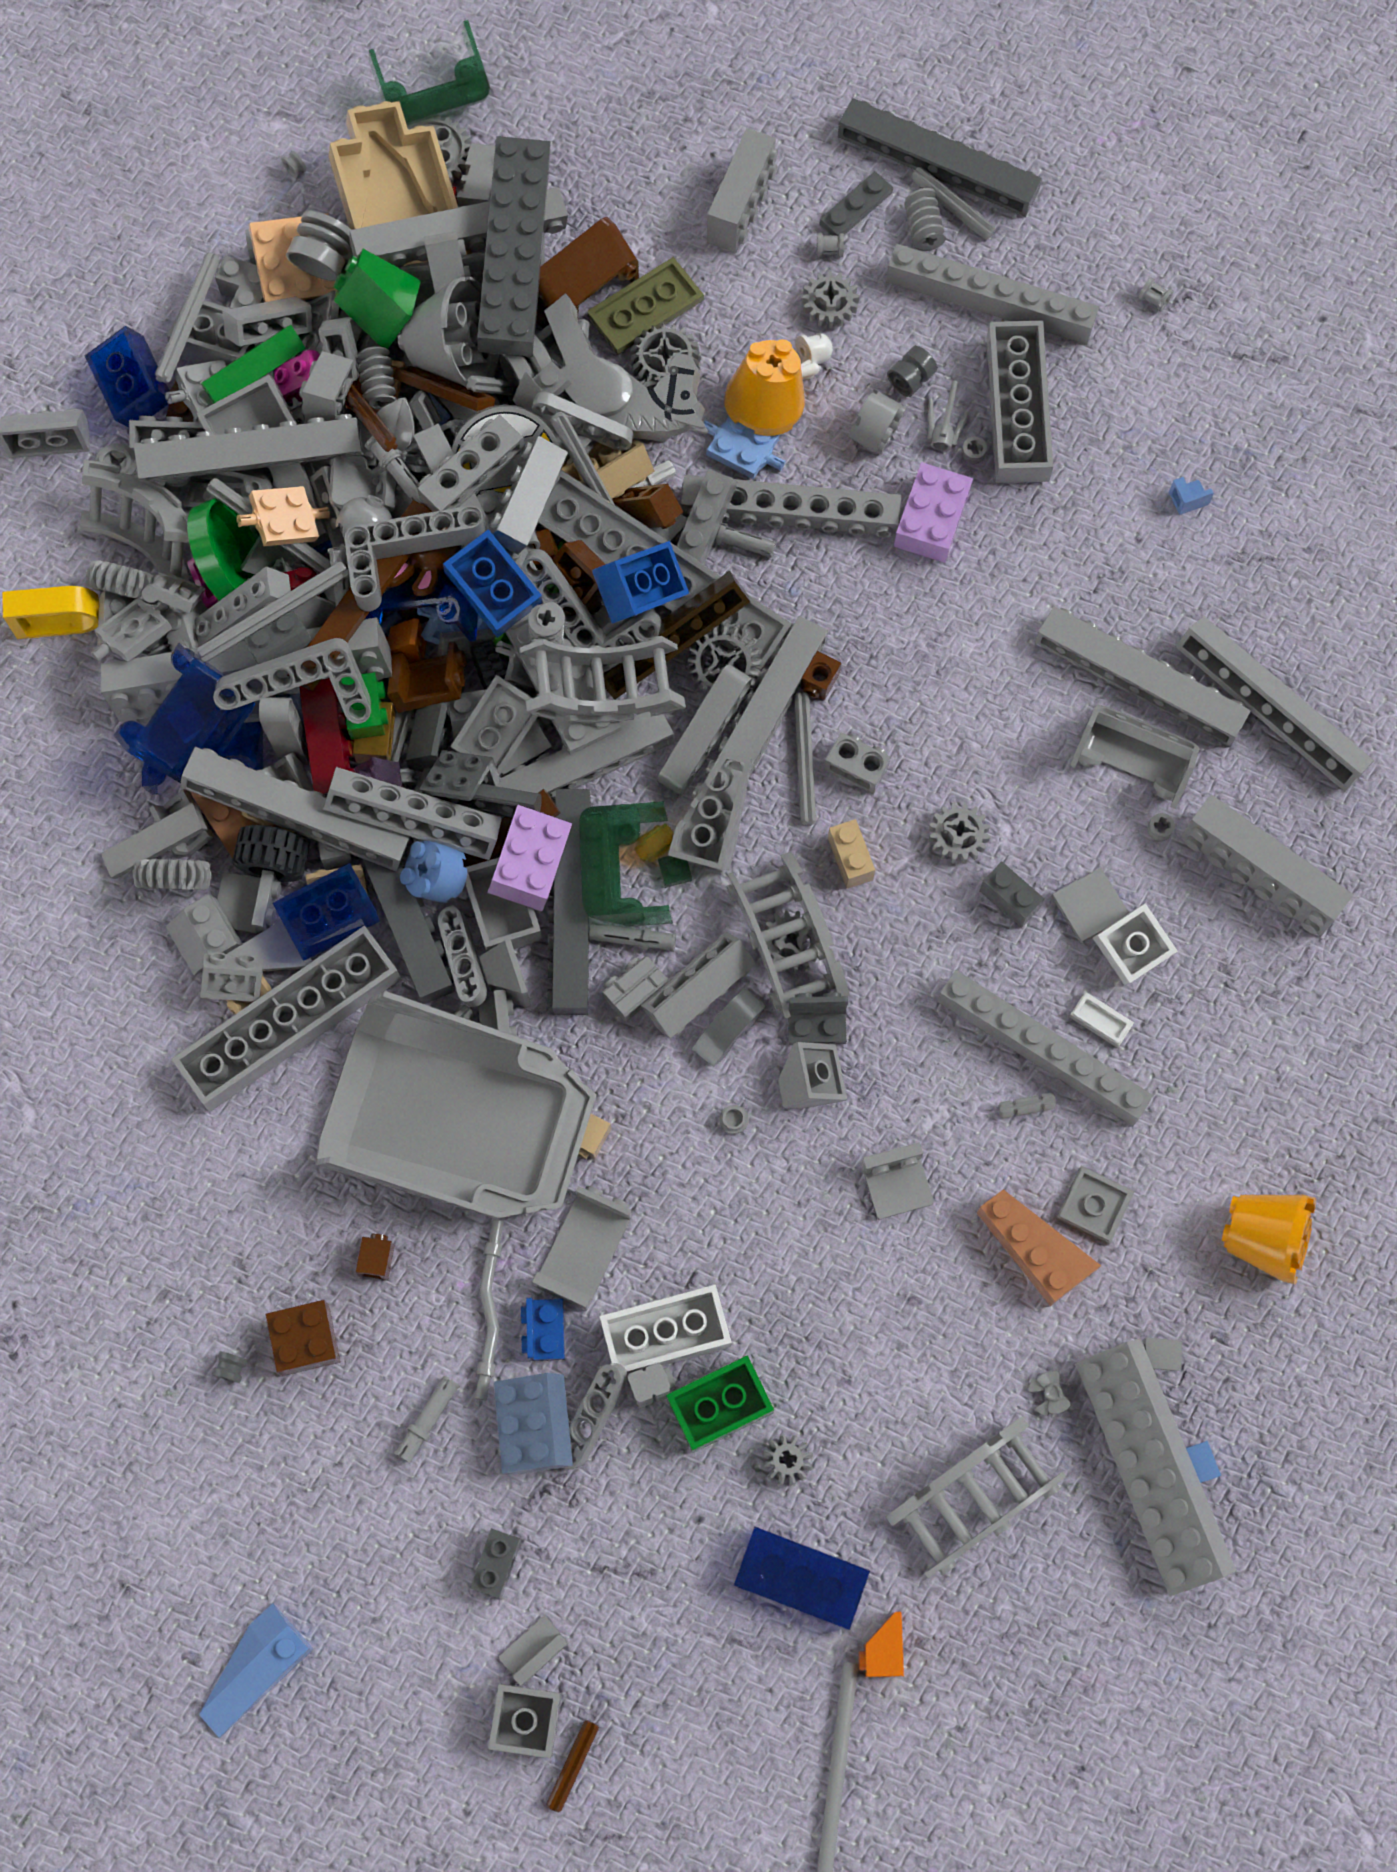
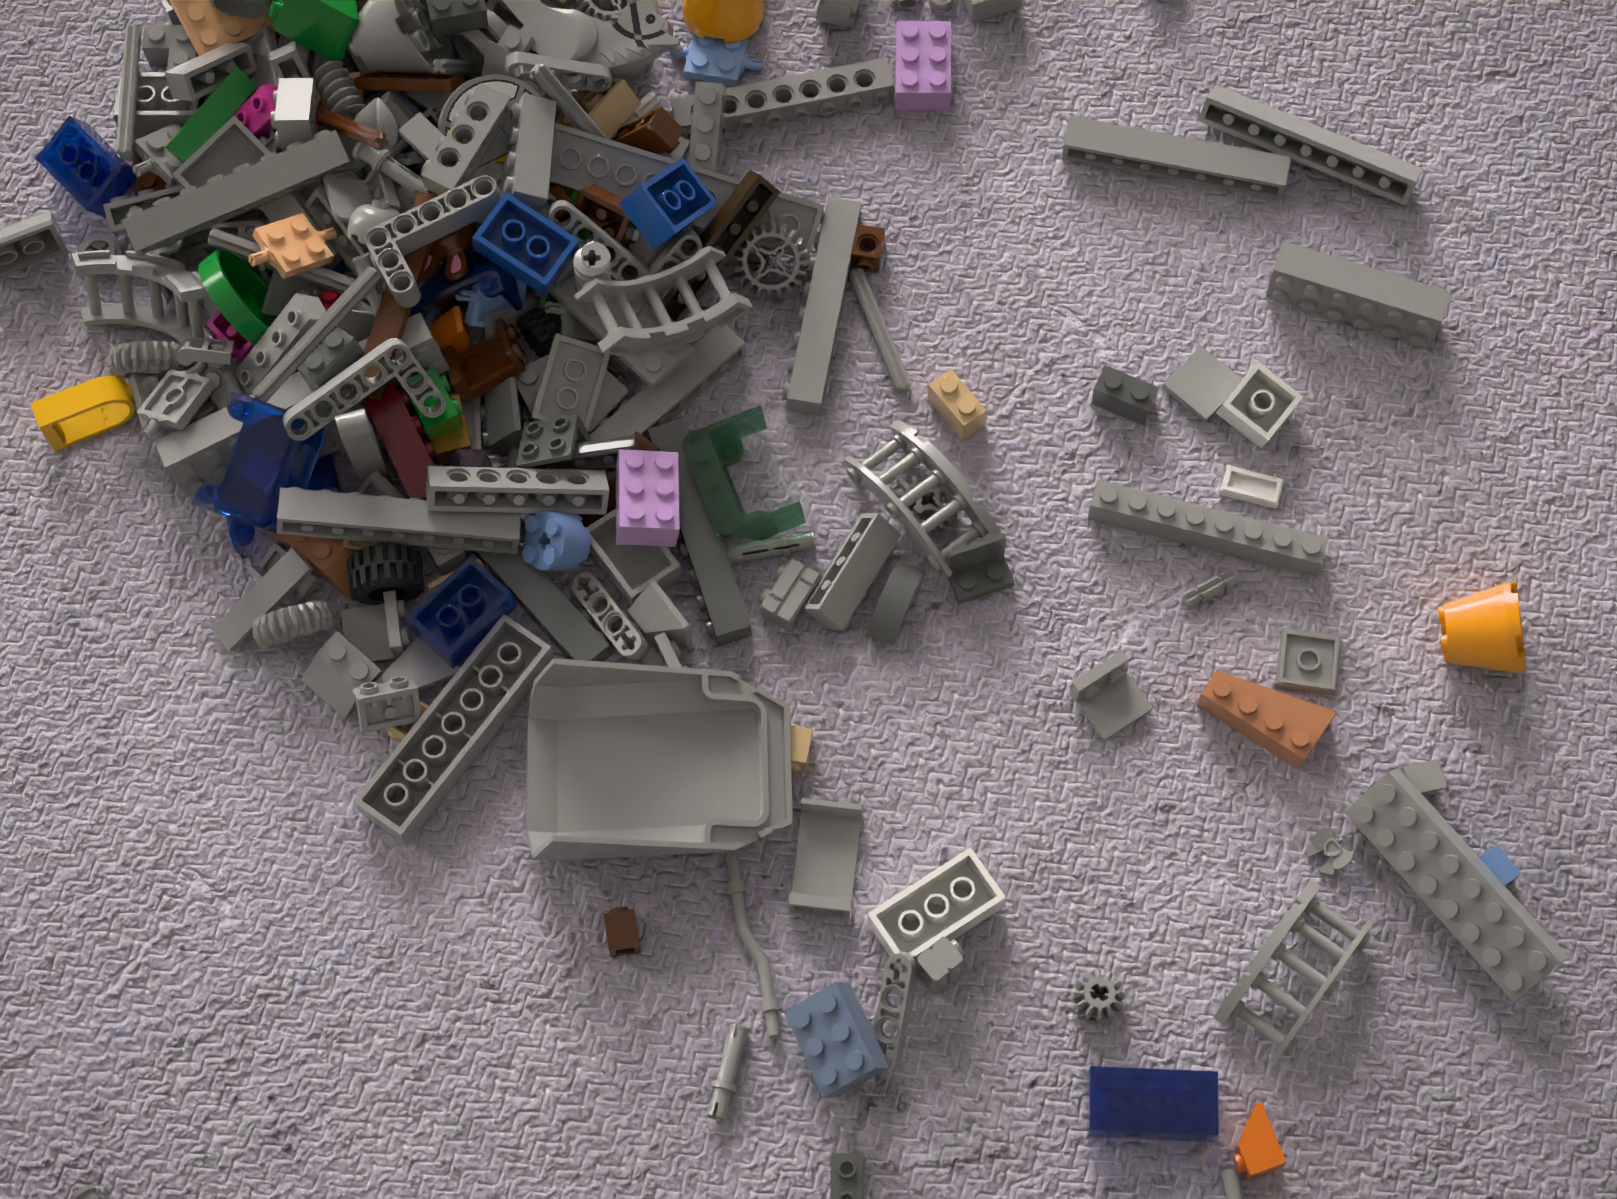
camera: 15 degrees left, 5 degrees down
dark grey wheel [212,1351,248,1383] -> none
reddish brown brick [265,1300,341,1377] -> none
blue bracket [521,1298,565,1361] -> none
clear yellow brick [634,823,674,863] -> none
light grey beam [657,664,753,796] -> none
clear green plate [658,856,692,888] -> none
green brick [666,1355,774,1454] -> none
light grey wedge [668,752,752,870] -> none
light grey pin [715,523,776,558] -> none
light grey plate [719,1105,749,1134] -> none
light grey slope [778,1042,847,1109] -> none
light grey brick [824,732,891,794] -> none
light grey gear [929,802,990,864] -> none
light grey windscreen [1070,705,1200,809] -> none
light grey bush [1147,813,1175,841] -> none

